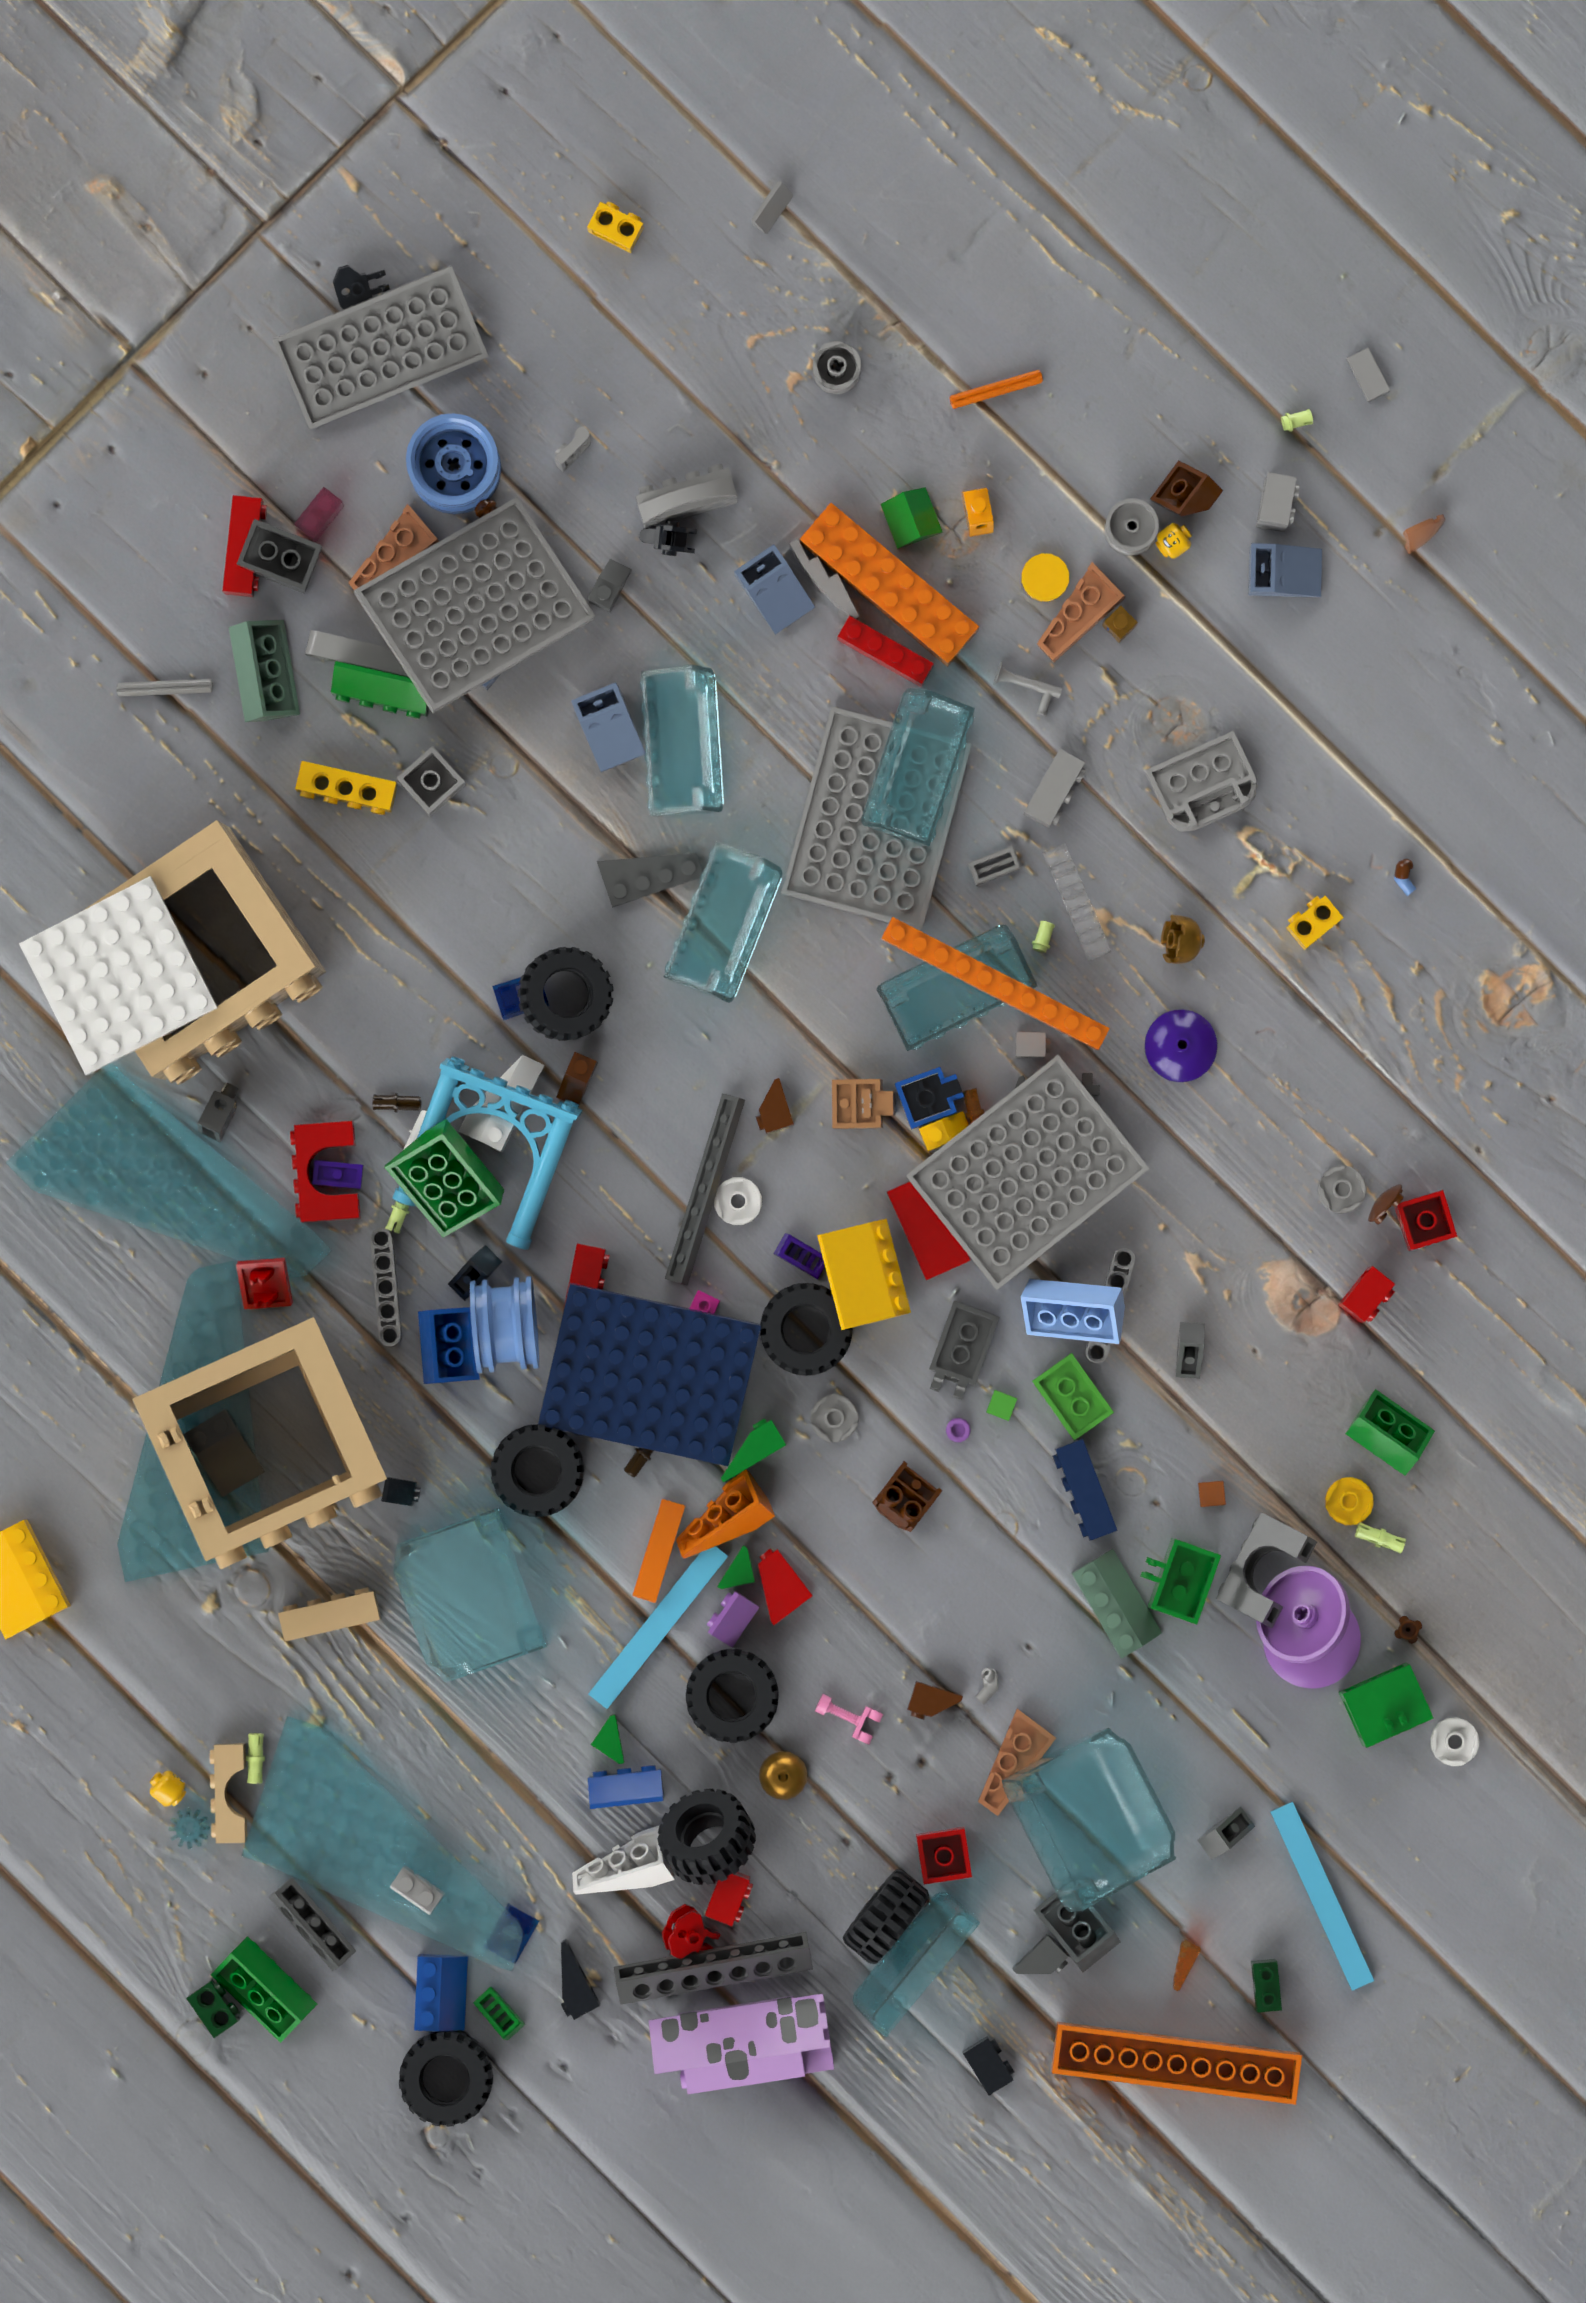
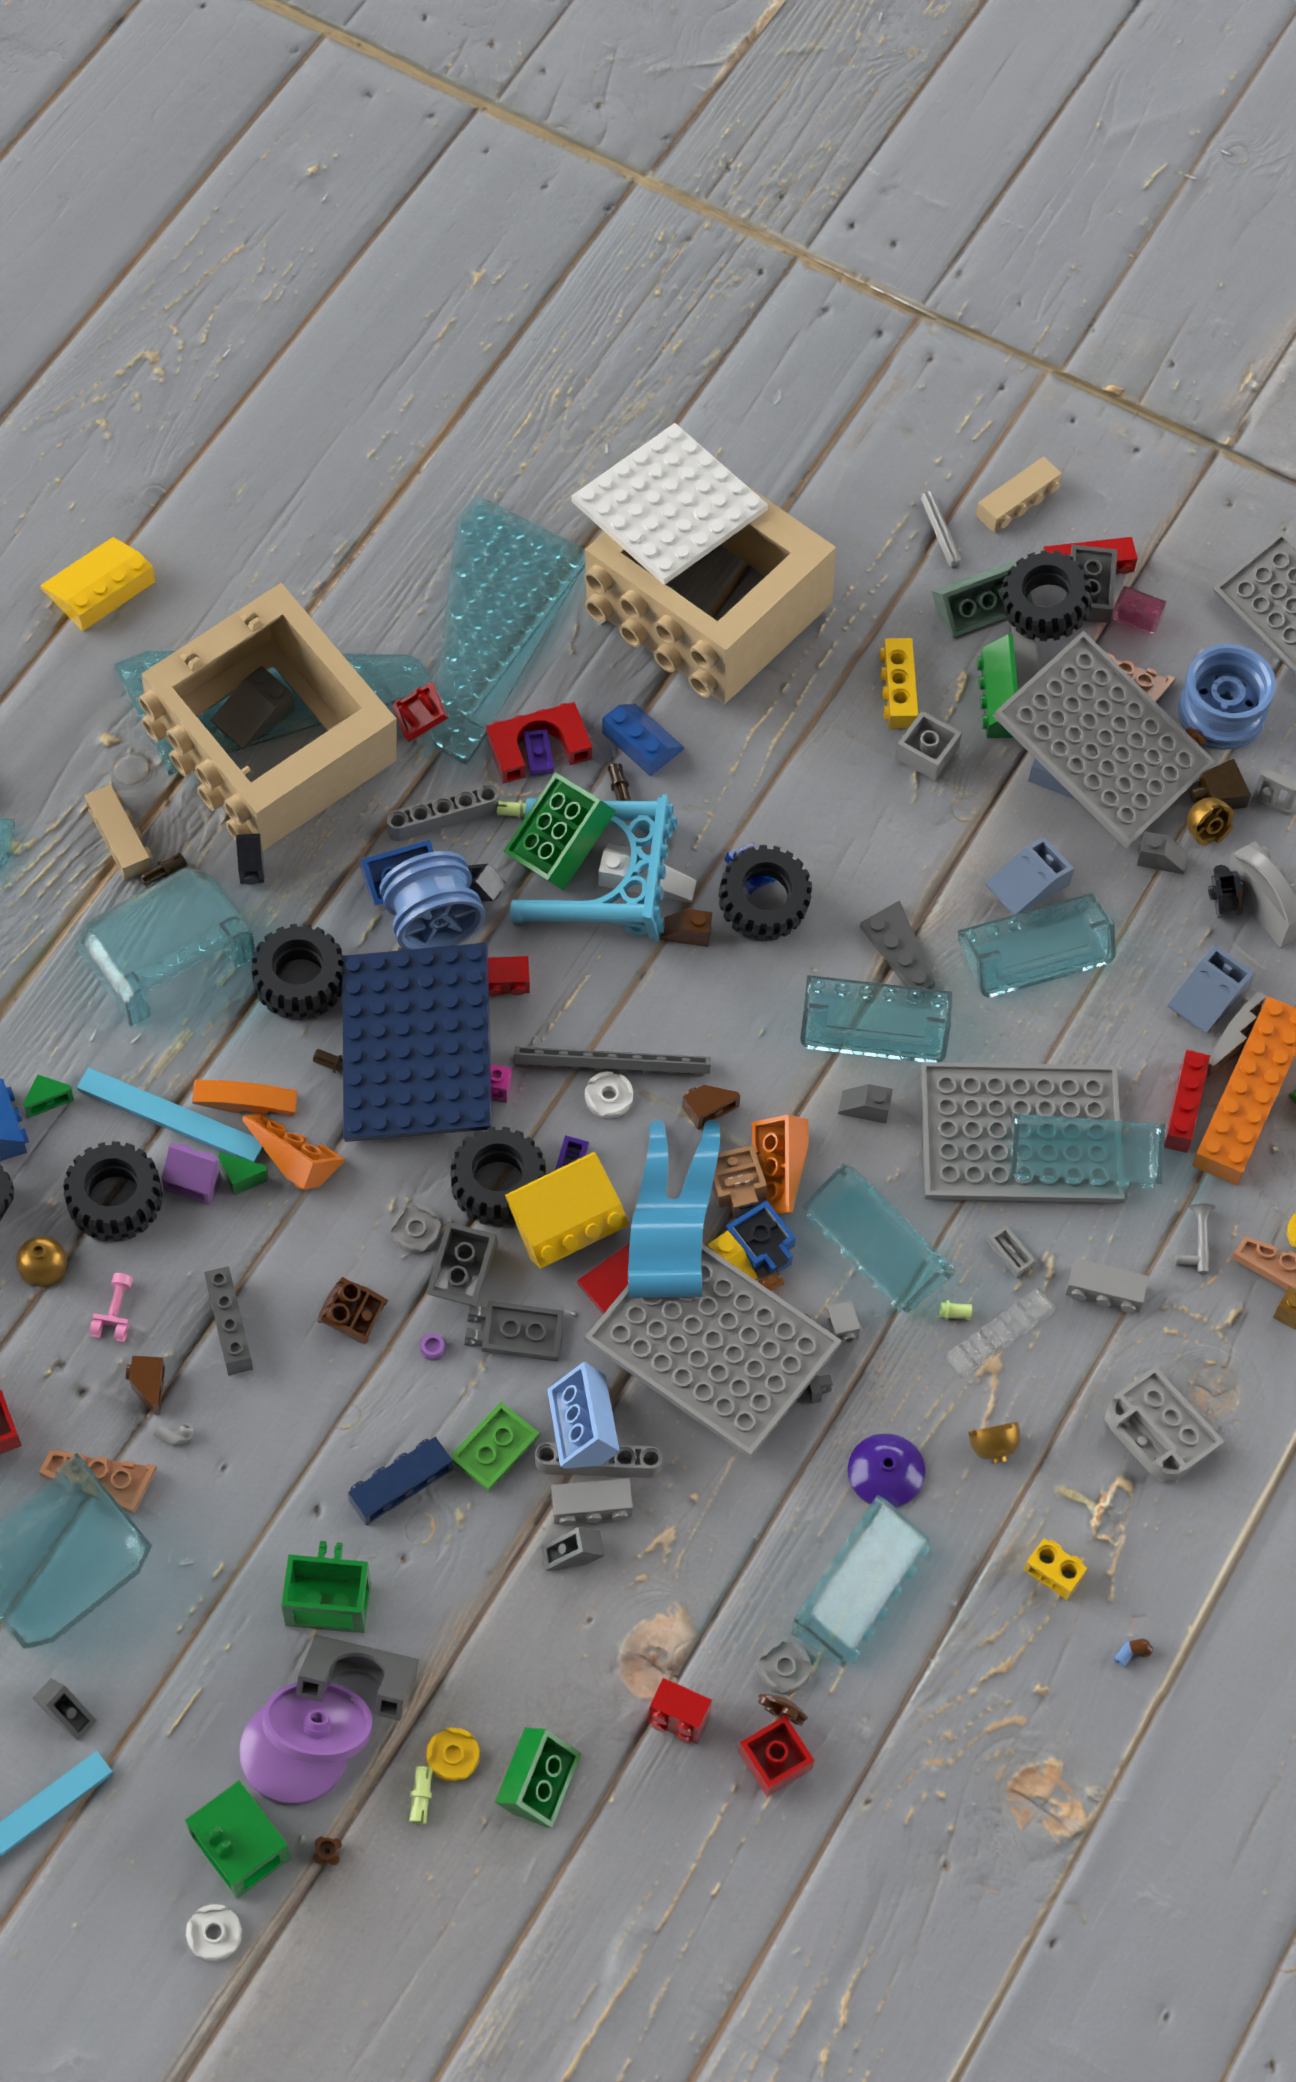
camera: 70 degrees right, 25 degrees down
dark grey torso [197,1083,239,1143] -> none
green slope [721,1418,786,1483] -> none
red slope [758,1548,813,1625] -> none
orange brick [881,917,1110,1050] -> none
bright green tile [986,1390,1018,1421] -> none
sand green slope [1071,1549,1162,1659] -> none
dark orange slope [1198,1481,1226,1507] -> none
none -> dark brown axle [140,853,187,886]
none -> dark grey brick [204,1266,253,1375]
none -> dark grey slope [426,1222,498,1307]
none -> light grey brick [551,1478,633,1526]
none -> blue slope [602,704,684,776]
none -> dark azure flag [628,1120,720,1298]
none -> orange wedge [752,1114,809,1216]
none -> clear light blue windscreen [791,1495,931,1669]
none -> dark grey slope [838,1084,893,1124]
none -> tan brick [976,456,1062,532]
none -> black tyre [1002,550,1092,642]
none -> pearl gold cylinder [1187,798,1235,846]
none -> dark brown torso [1190,759,1251,809]

